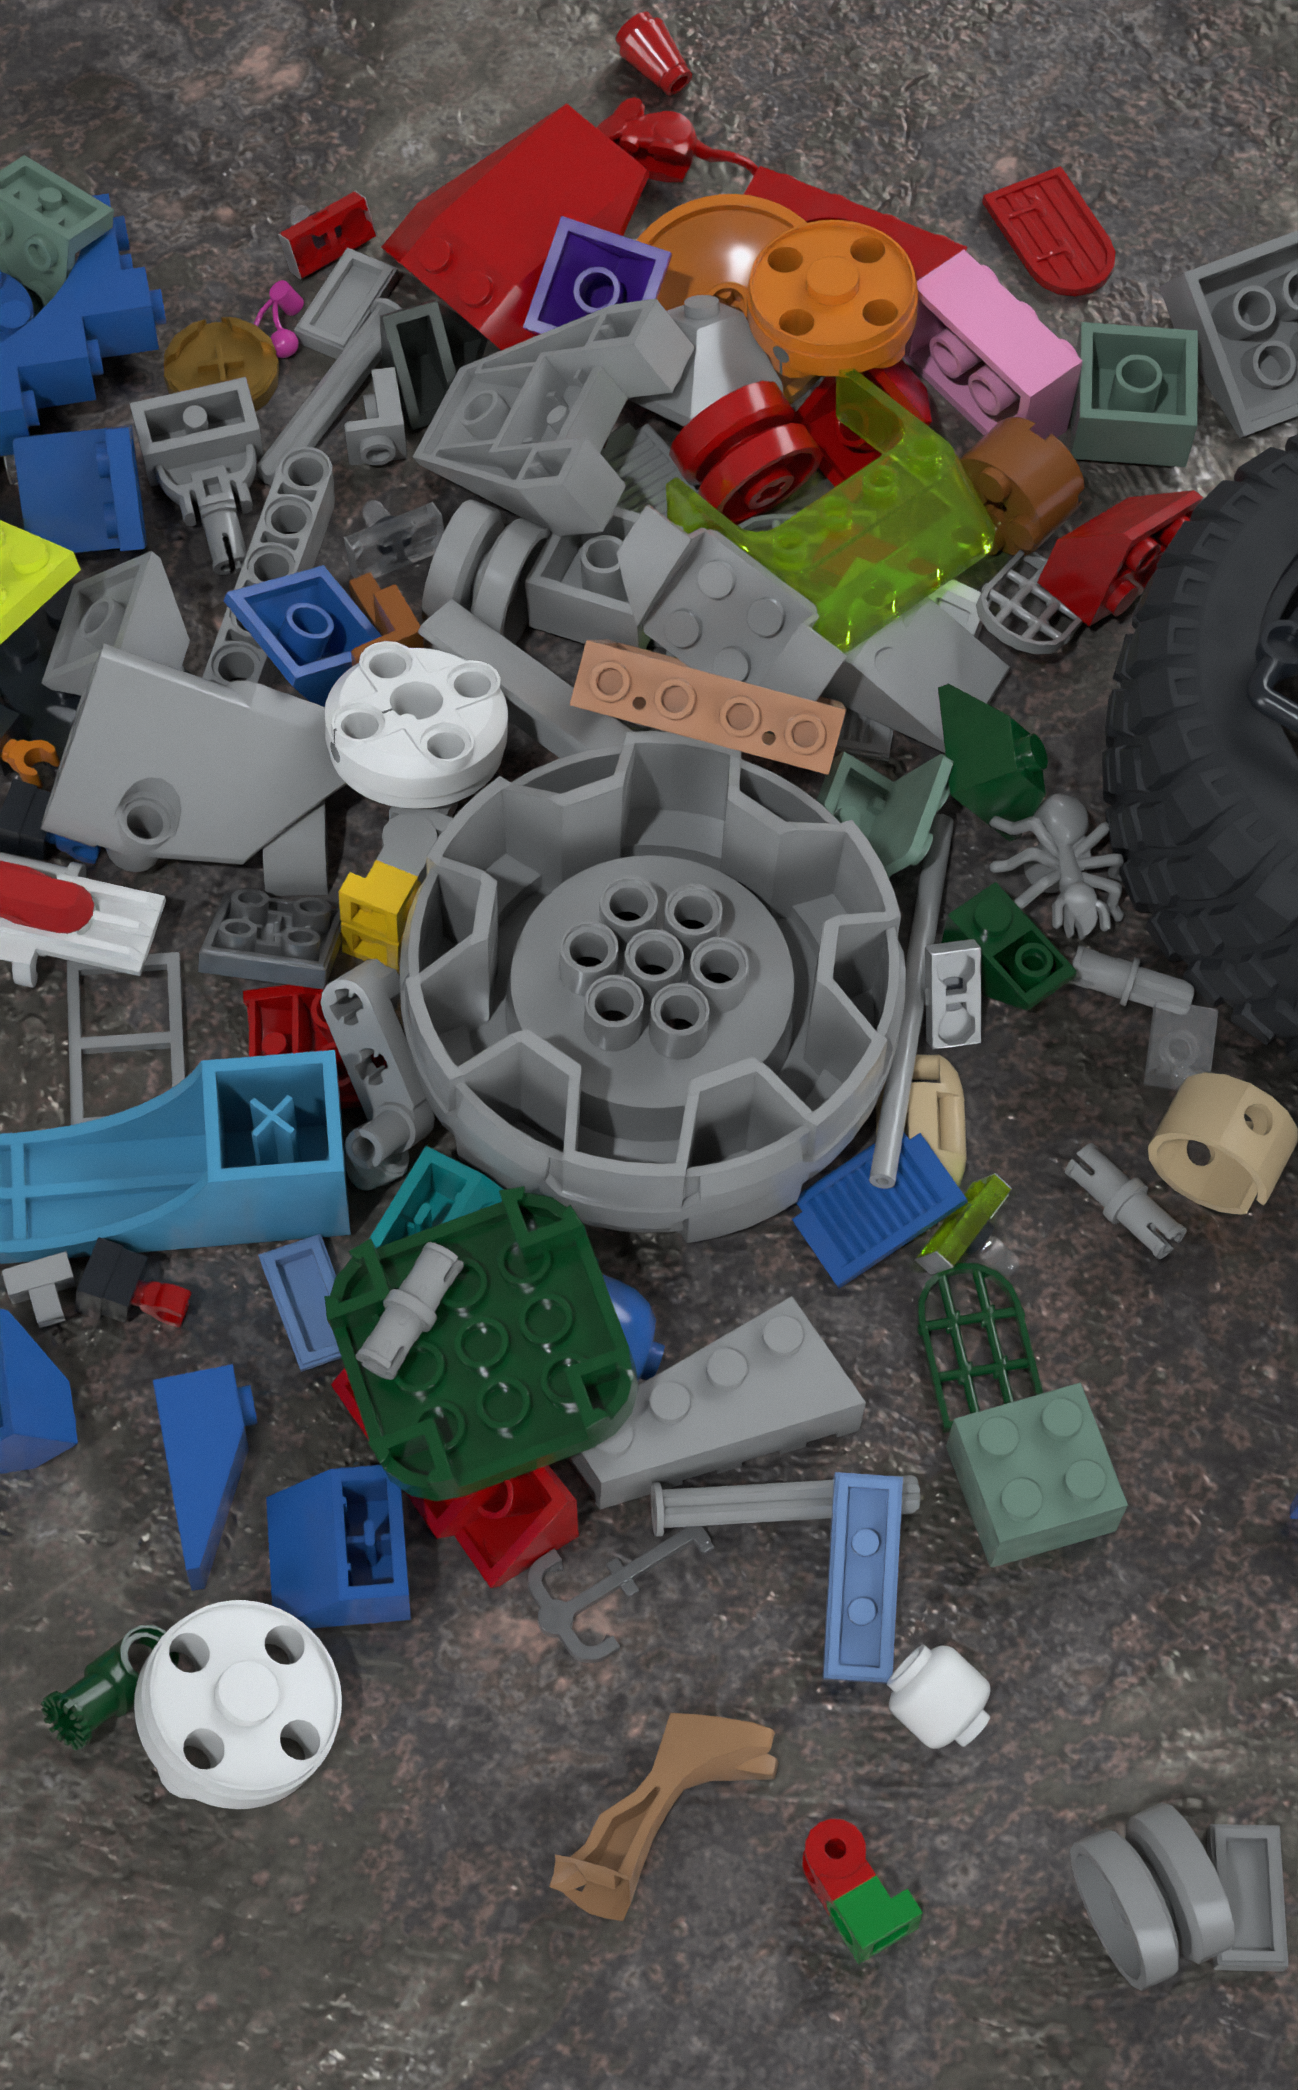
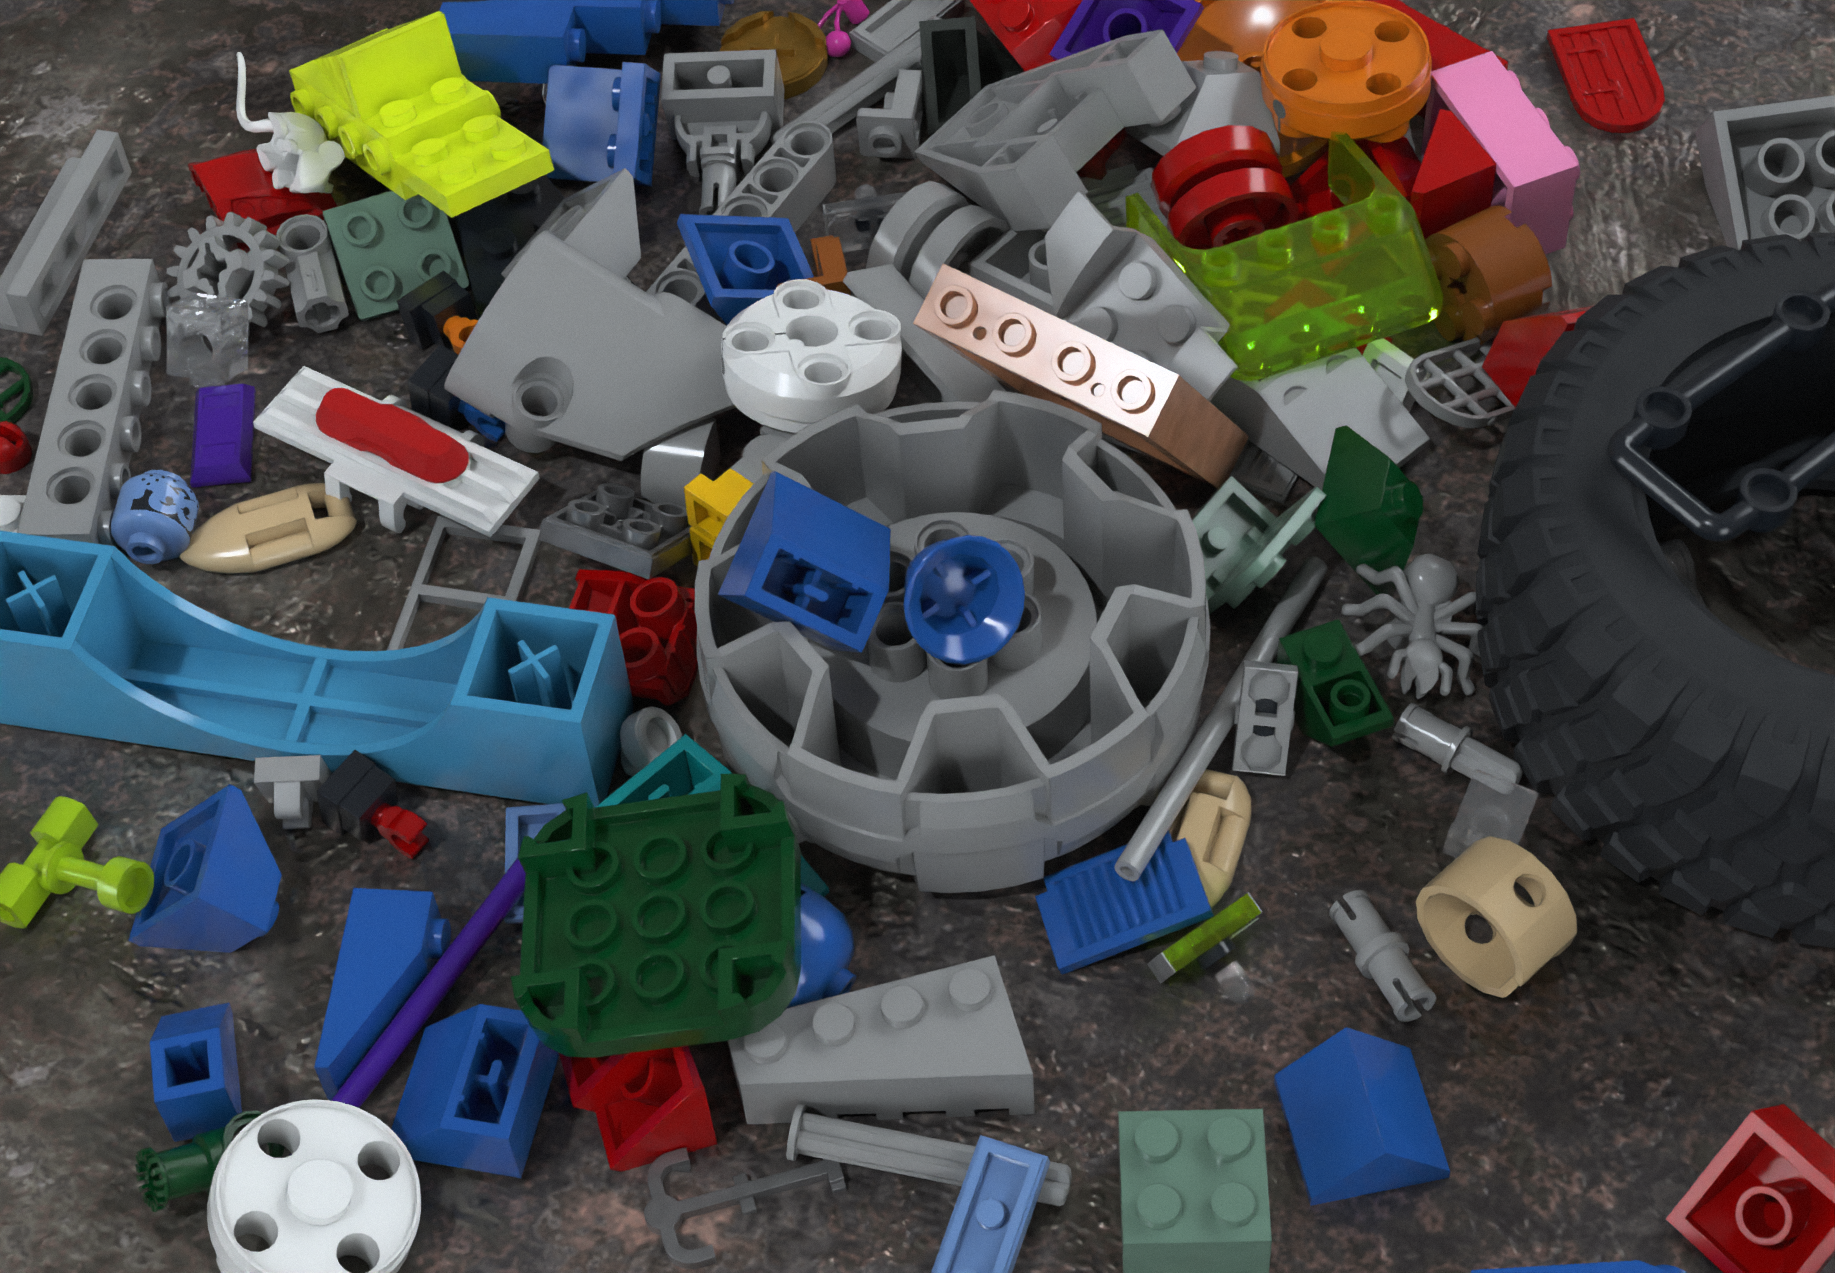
camera: 25 degrees right, 10 degrees down
light grey beam [321,959,435,1169] -> none
light grey pin [356,1242,463,1380] -> none
dark green window [917,1263,1043,1433] -> none
sand green brick [1070,322,1198,467] -> none
none -> blue slope [150,1003,242,1142]
none -> dark purple piece [289,857,526,1156]
none -> blue slope [718,471,891,653]
none -> blue hat [903,535,1025,665]
none -> blue slope [1274,1027,1450,1206]
none -> red slope [1403,109,1497,275]

